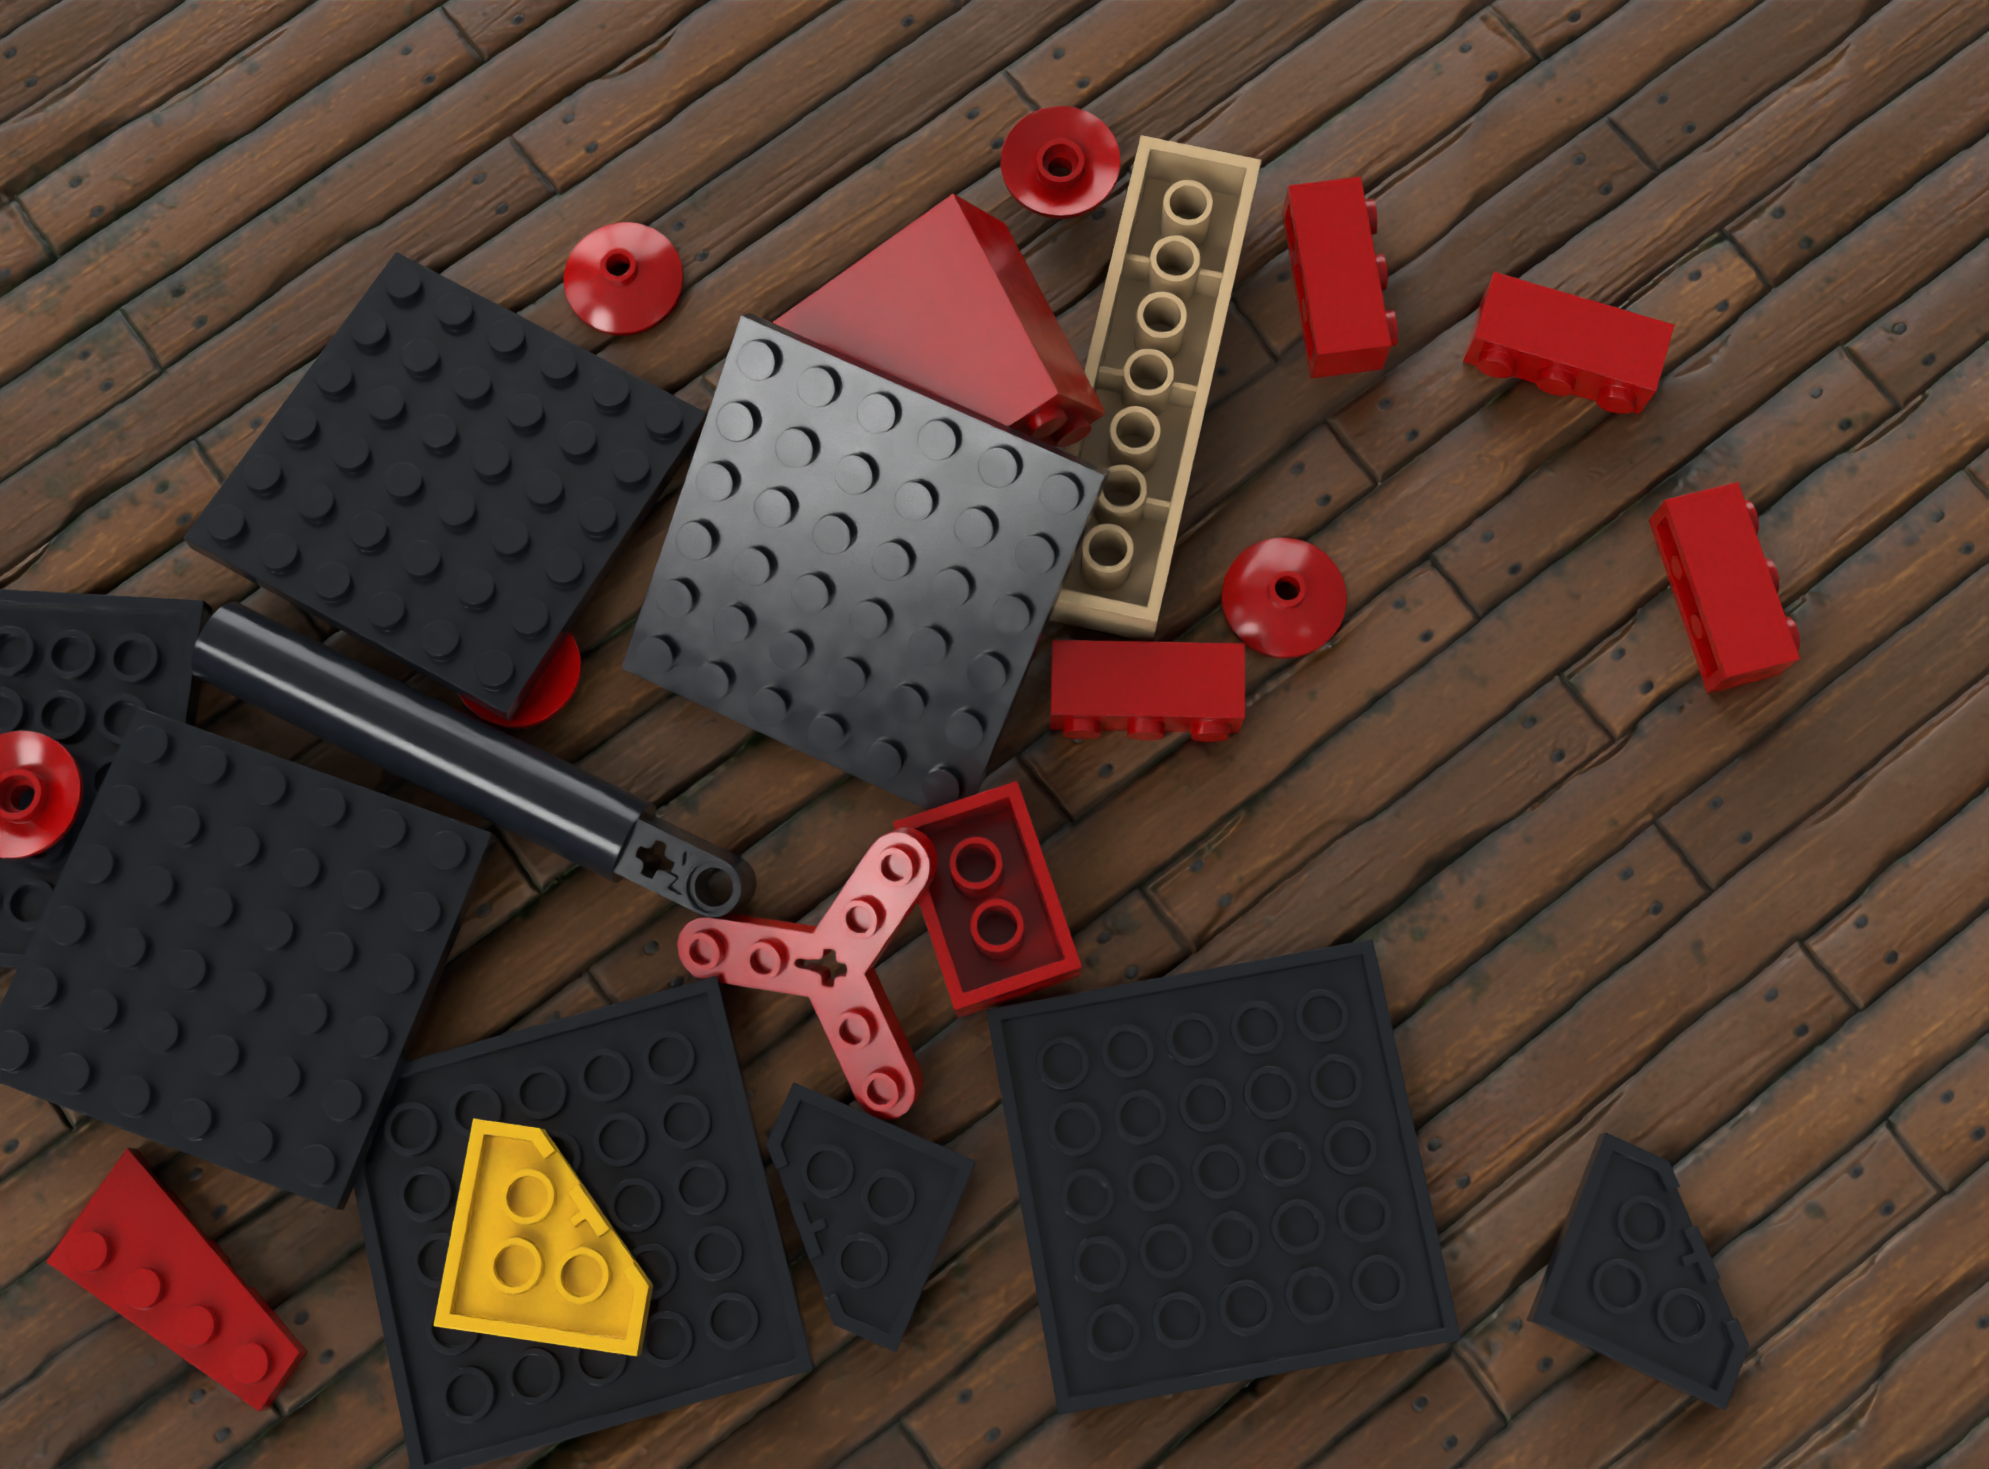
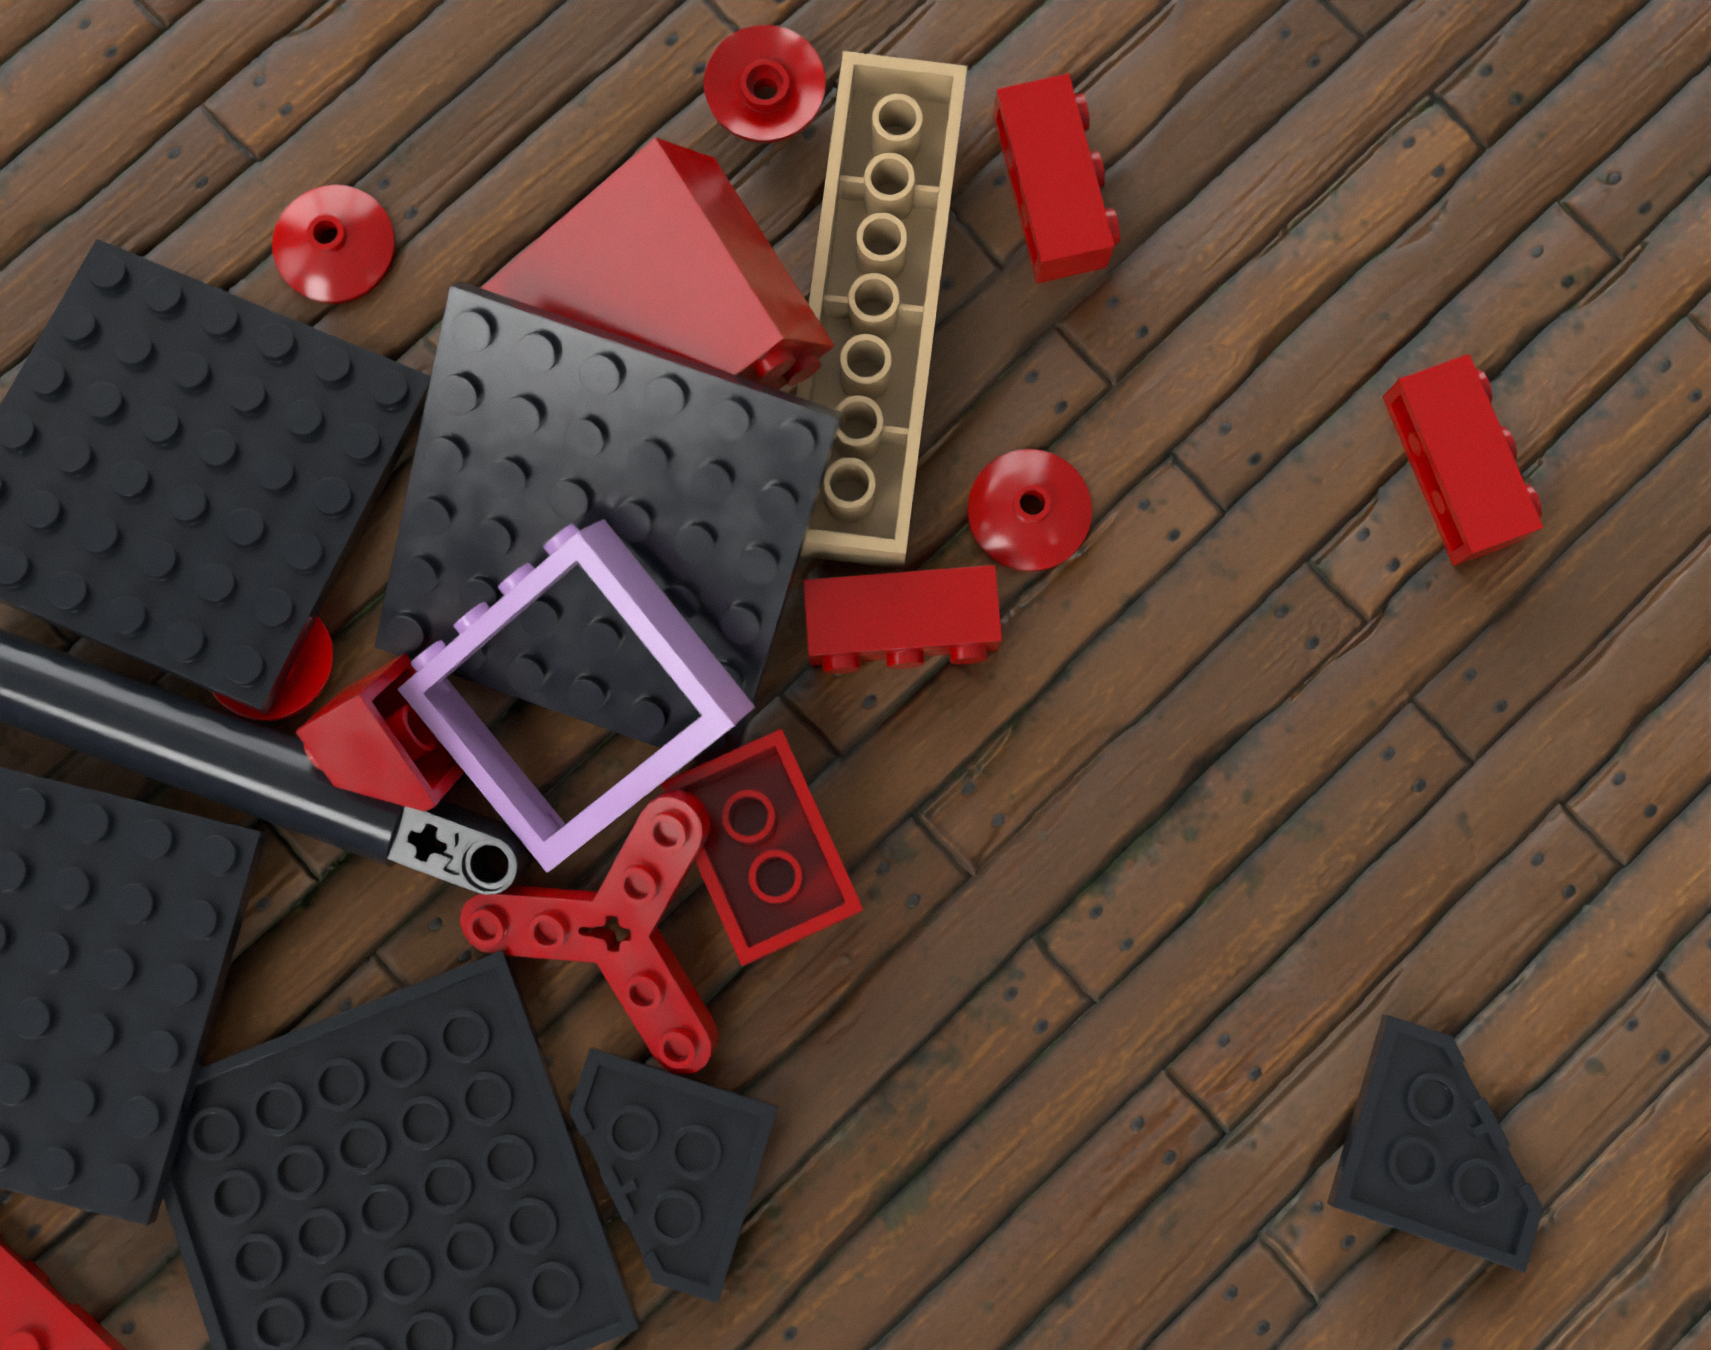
camera: 10 degrees left, 5 degrees up
yellow plate [433,1119,653,1356] -> none
black plate [986,939,1461,1415] -> none
red brick [1462,272,1675,414] -> none
none -> red slope [295,653,464,812]
none -> lavender window [398,519,755,873]

